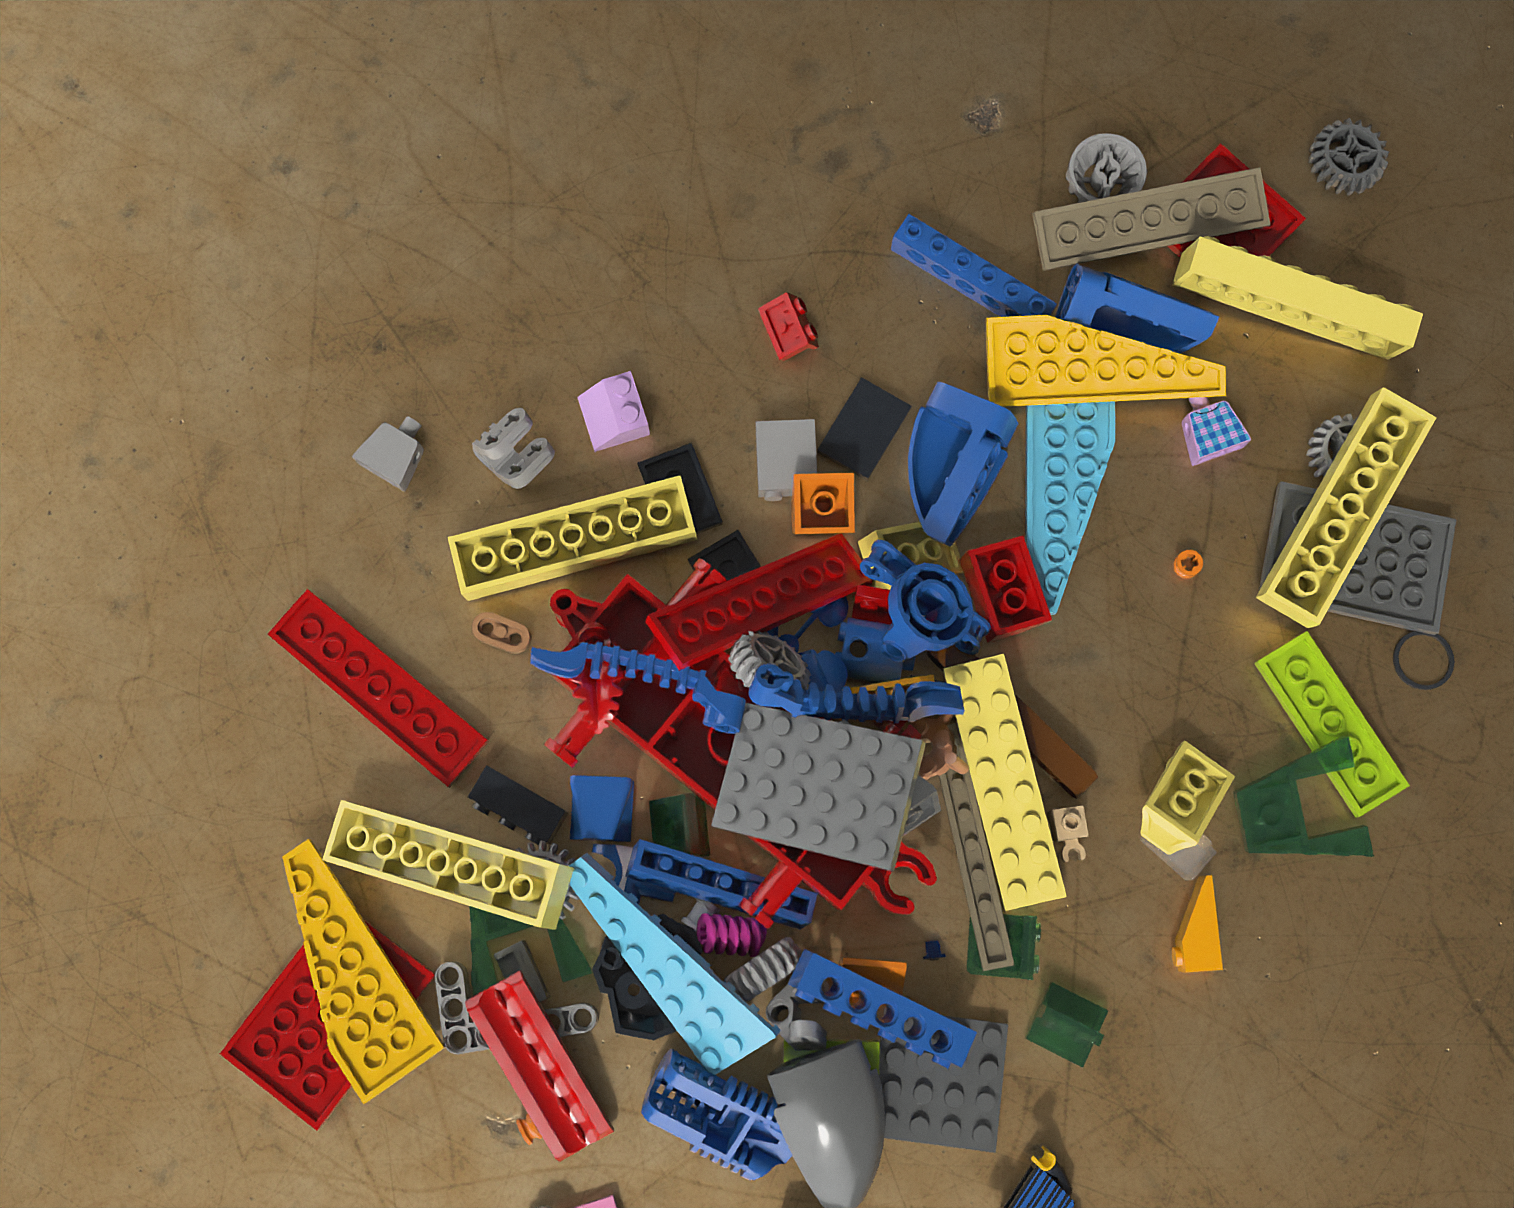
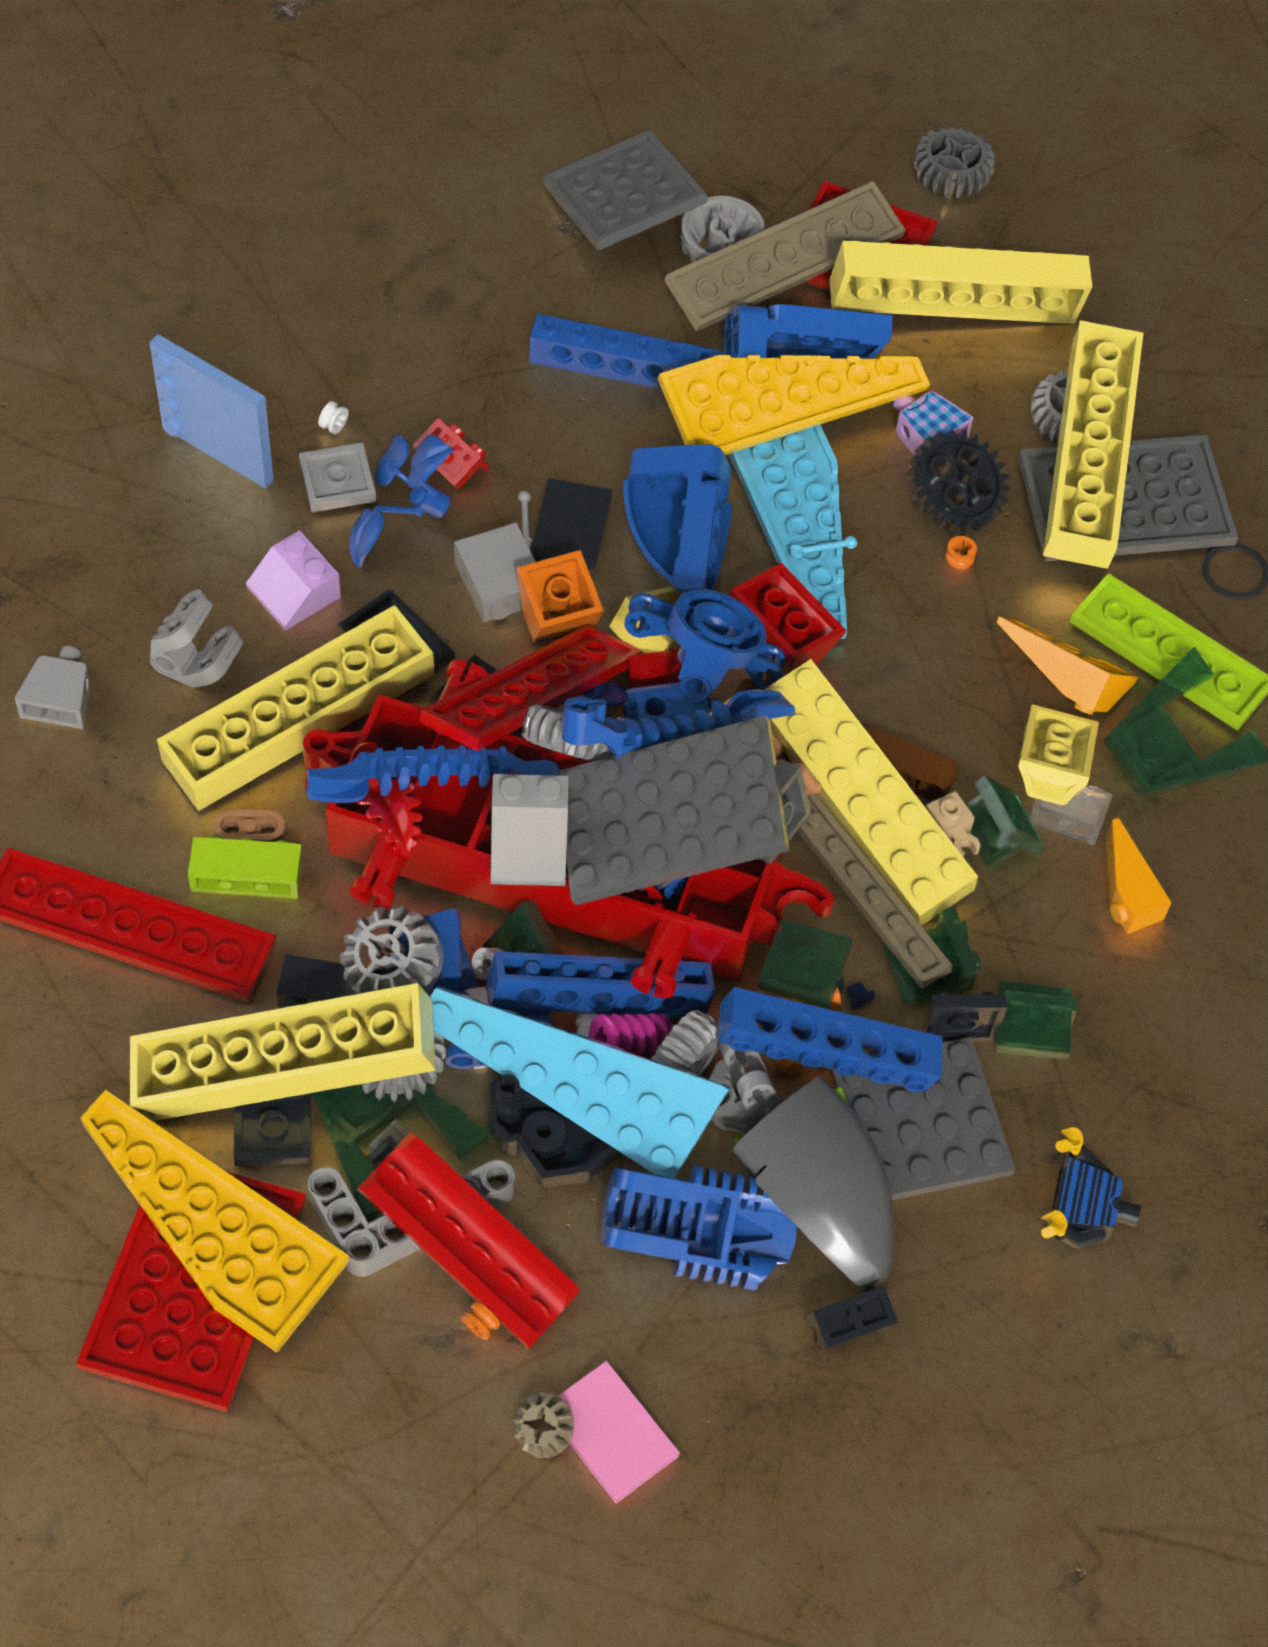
camera: 25 degrees left, 20 degrees down
none -> medium blue plate [149,334,274,489]
none -> lime brick [188,835,303,899]
none -> black plate [234,1093,312,1166]
none -> light grey plate [298,442,376,513]
none -> white bush [318,401,349,434]
none -> light grey gear [340,905,444,994]
none -> blue plant [349,434,454,569]
none -> white bush [472,948,504,980]
none -> light grey slope [491,774,568,886]
none -> light grey hinge [518,491,533,550]
none -> dark grey plate [542,130,707,251]
none -> clear green bracket [758,919,852,1009]
none -> medium azure hinge [790,536,857,559]
none -> black gear [906,429,1010,534]
none -> black plate [922,991,1007,1041]
none -> clear green bracket [965,775,1046,869]
none -> light orange wedge [997,616,1138,715]

